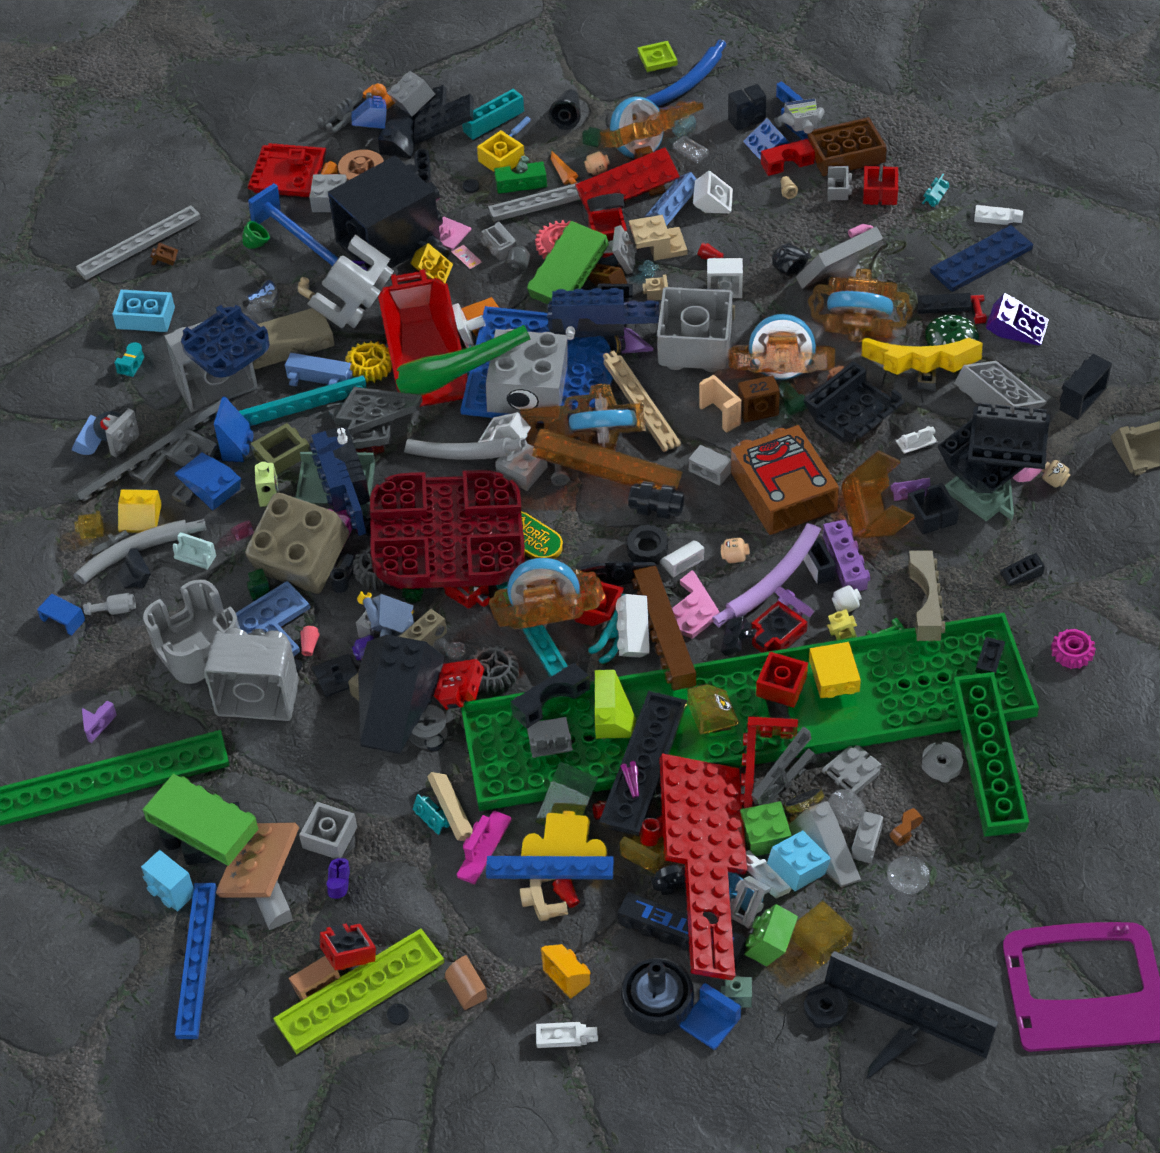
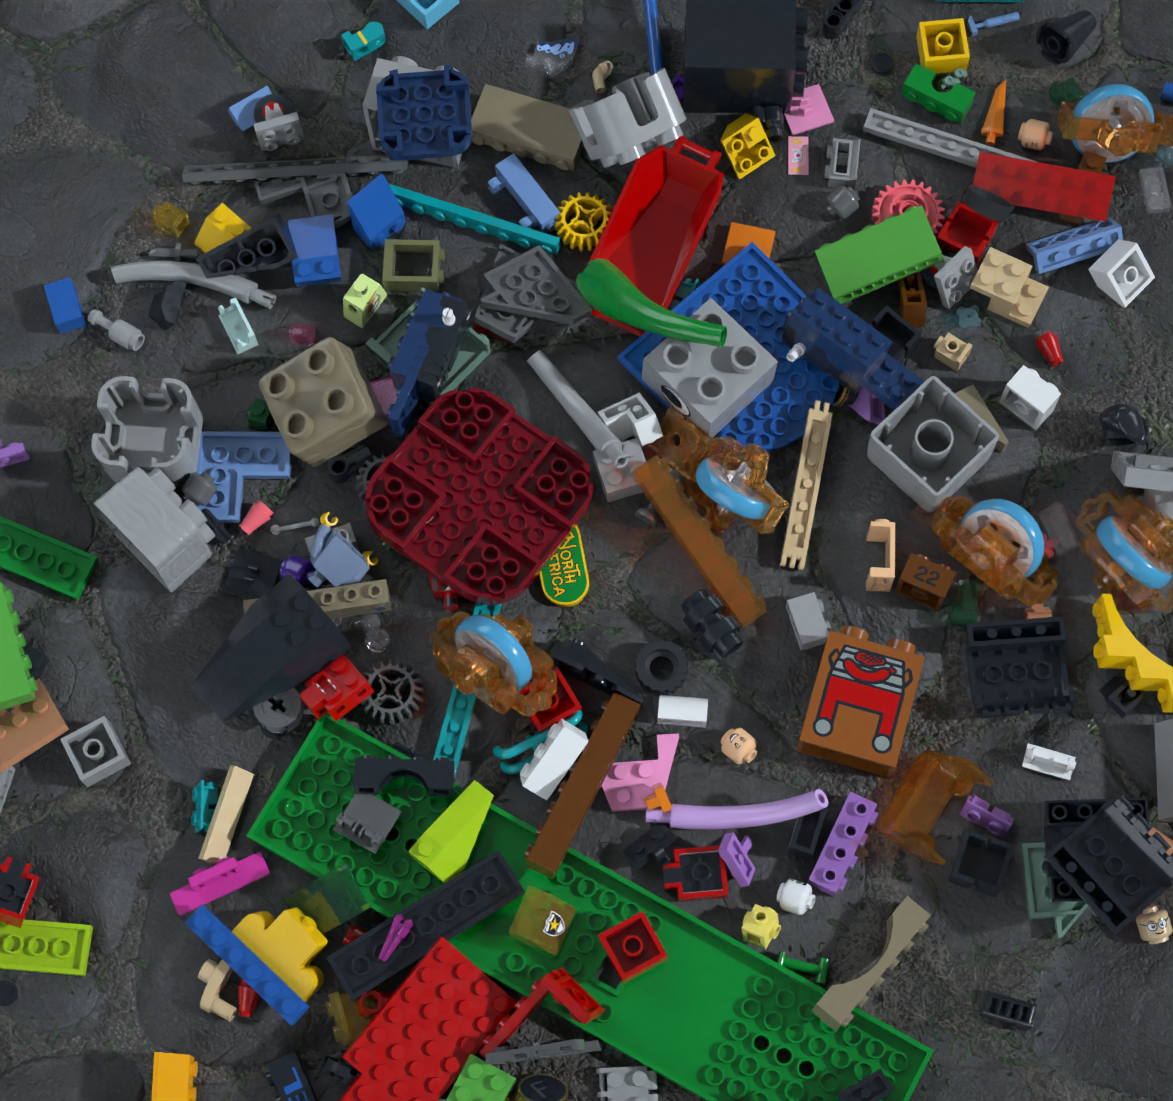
camera: 40 degrees right, 20 degrees up
dark purple piece [327,858,350,899] -> none
nougat brick [445,955,487,1010] -> none
white tile [452,303,485,348] -> none
yellow brick [809,642,861,698] -> none
none -> black wedge [196,213,298,279]
none -> light grey hinge [271,518,319,535]
none -> orange tile [643,782,673,813]

